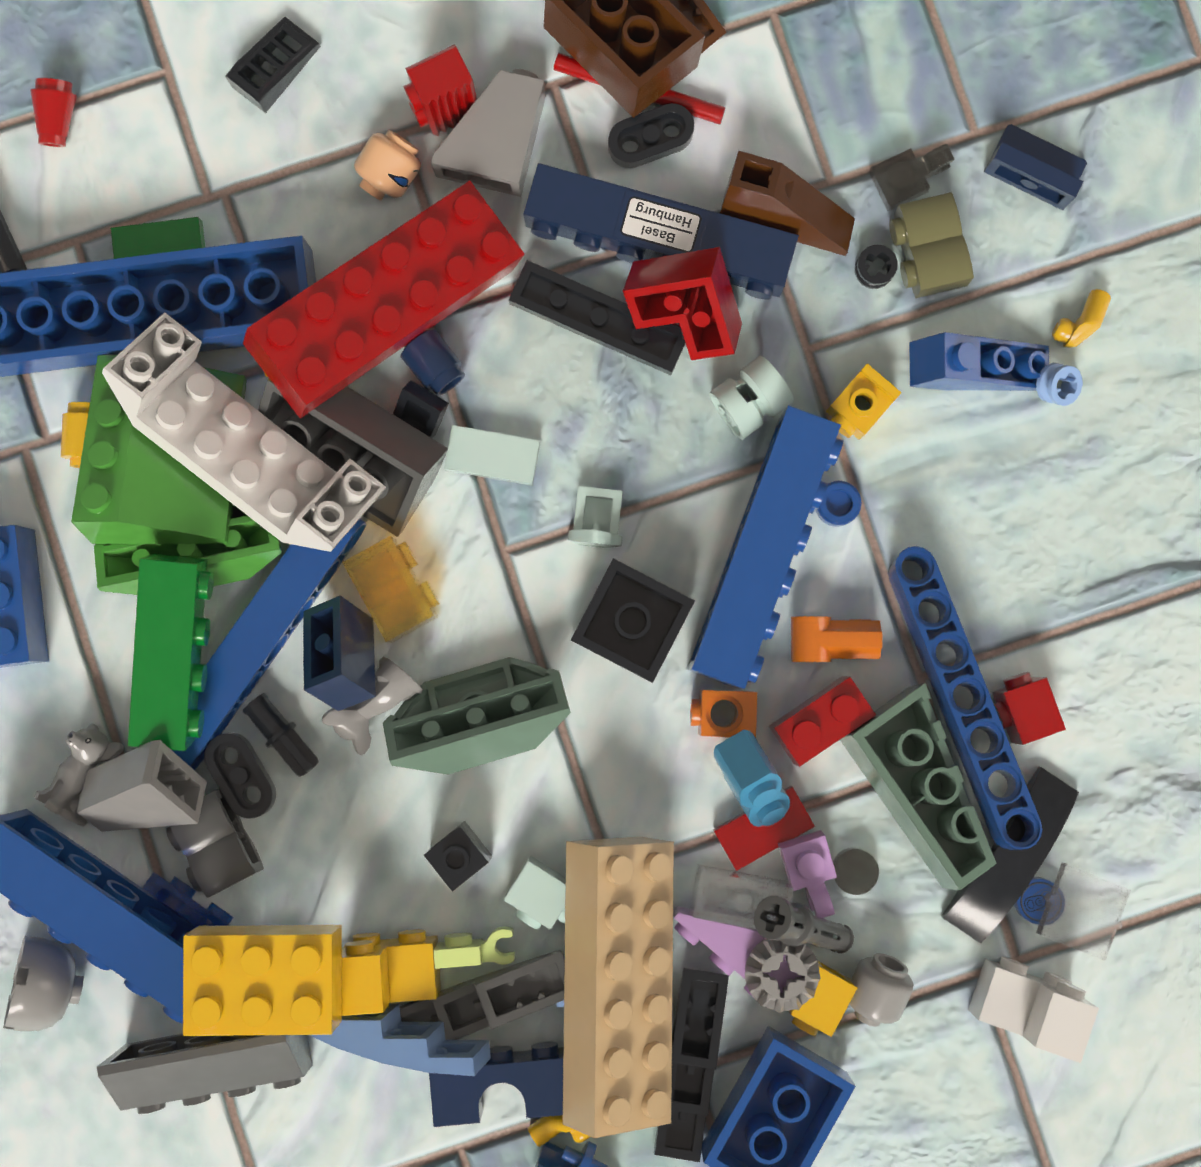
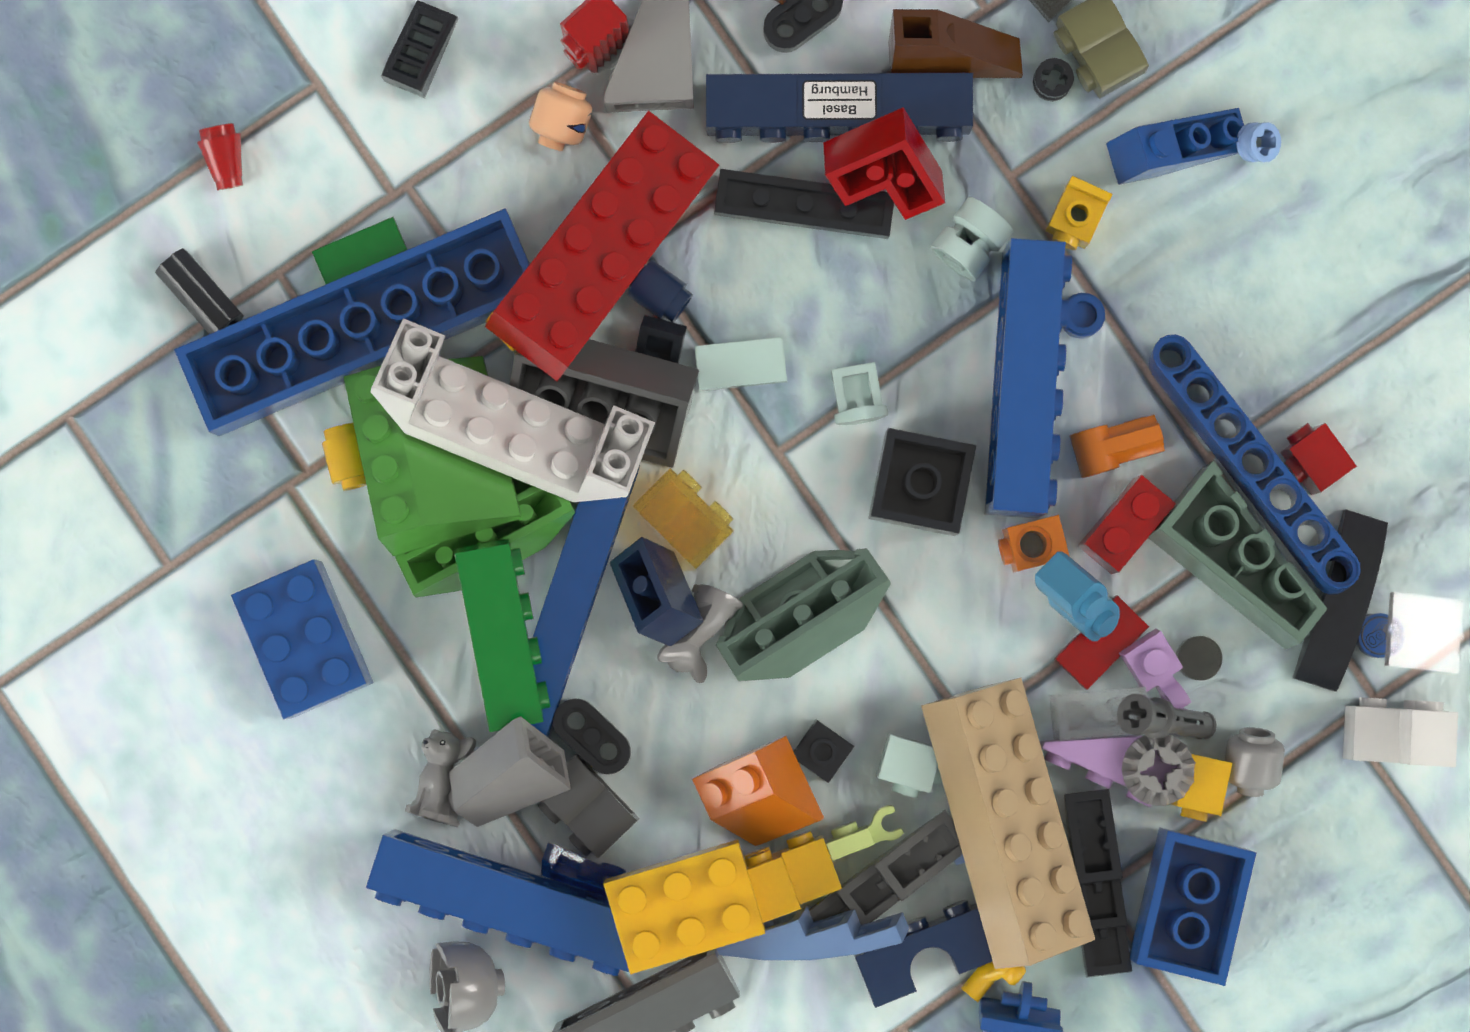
camera: 20 degrees left, 0 degrees up
black axle [242,693,319,777] -> none
yellow arm [1052,289,1111,348] -> none
none -> orange slope [692,736,824,846]

